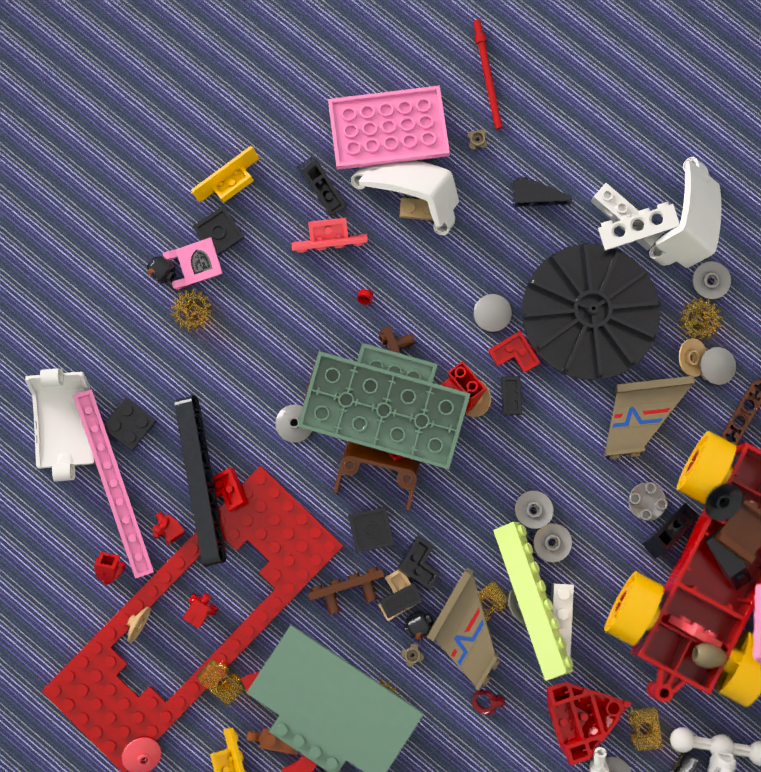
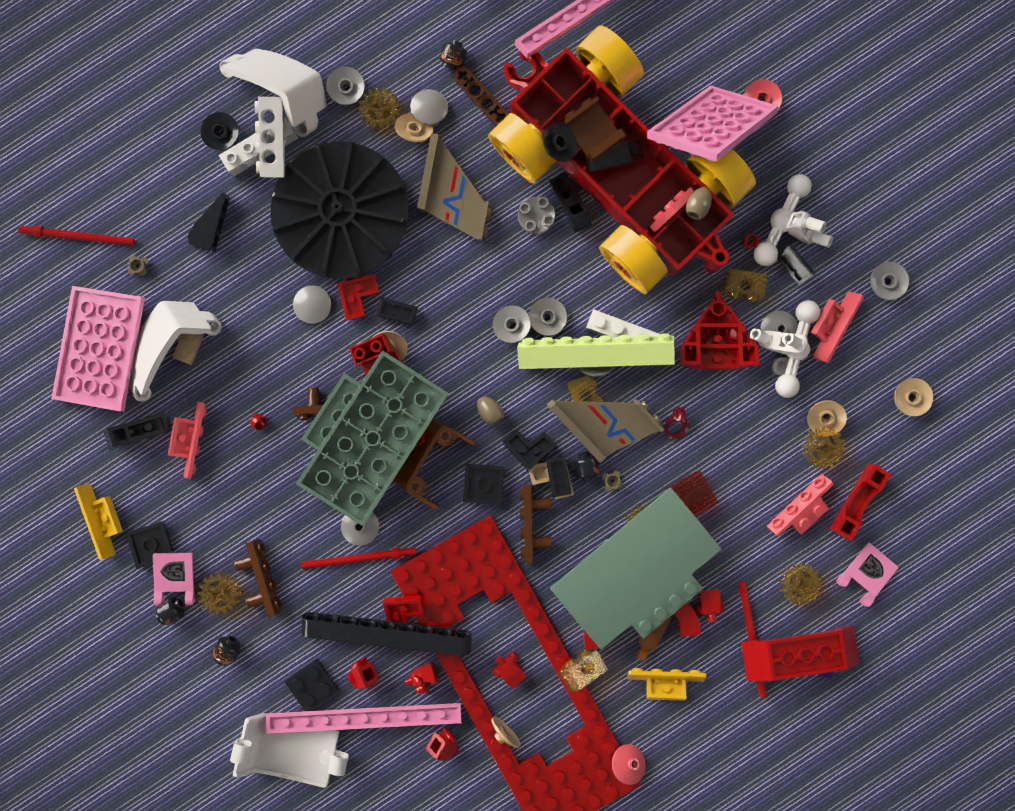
camera: 75 degrees left, 5 degrees up
none -> black dish [200,112,239,150]
none -> black head [212,636,241,666]
none -> reddish brown plate [234,539,282,617]
none -> red bar [301,547,416,569]
none -> red piece [348,657,379,689]
none -> dark tan animal [477,396,504,426]
none -> clear red plate [665,470,719,517]
none -> red hinge [742,233,759,249]

